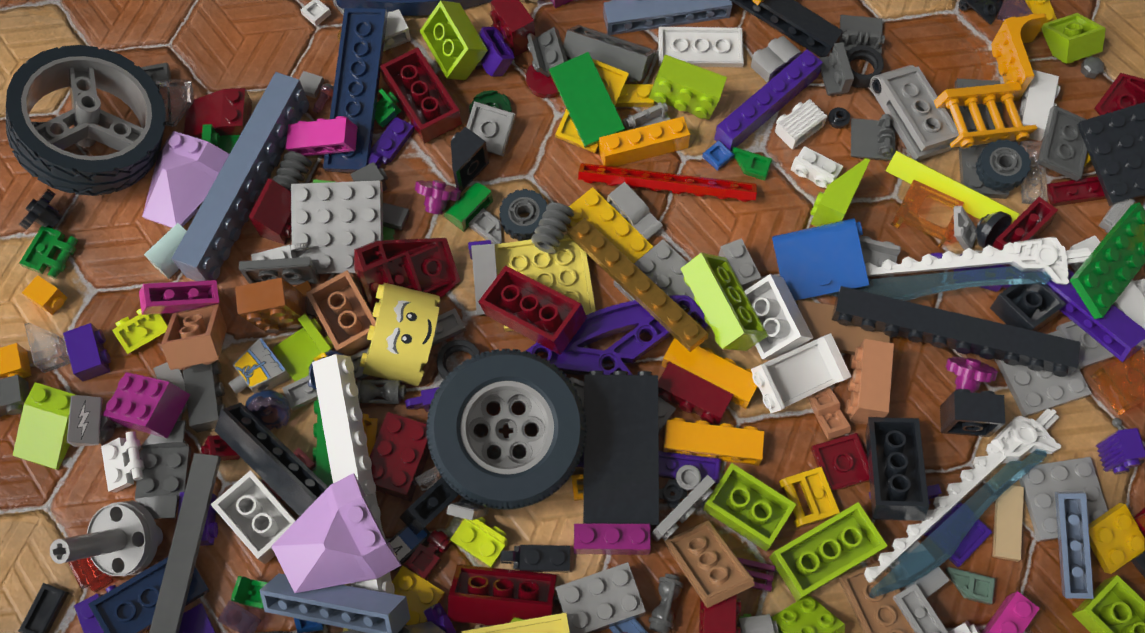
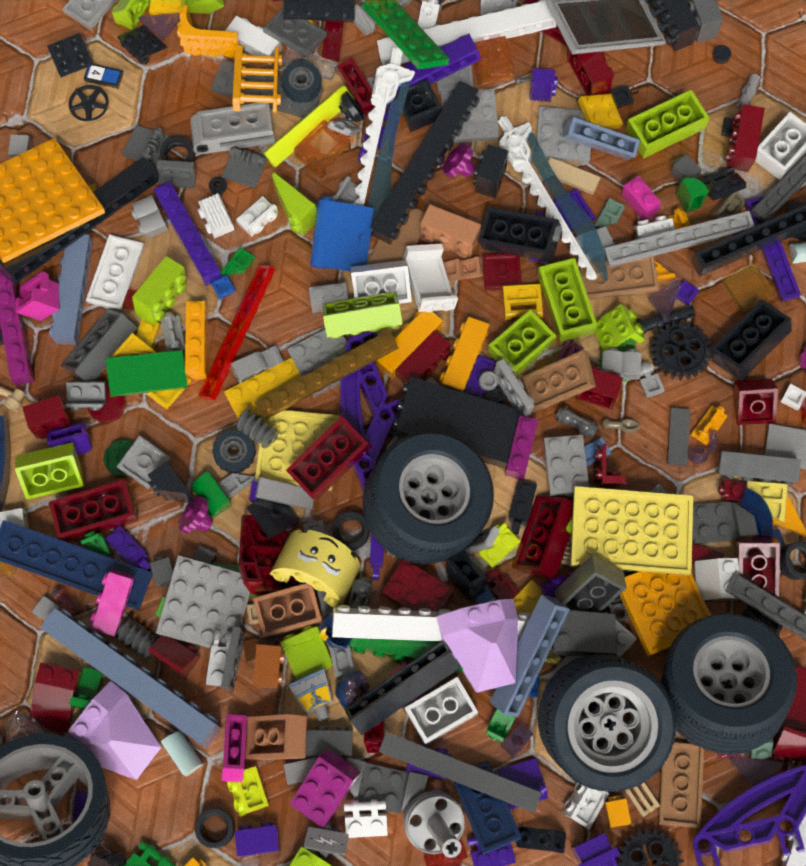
camera: 75 degrees left, 5 degrees up
none -> black tyre [194,808,235,849]
none -> black plate [247,499,300,539]

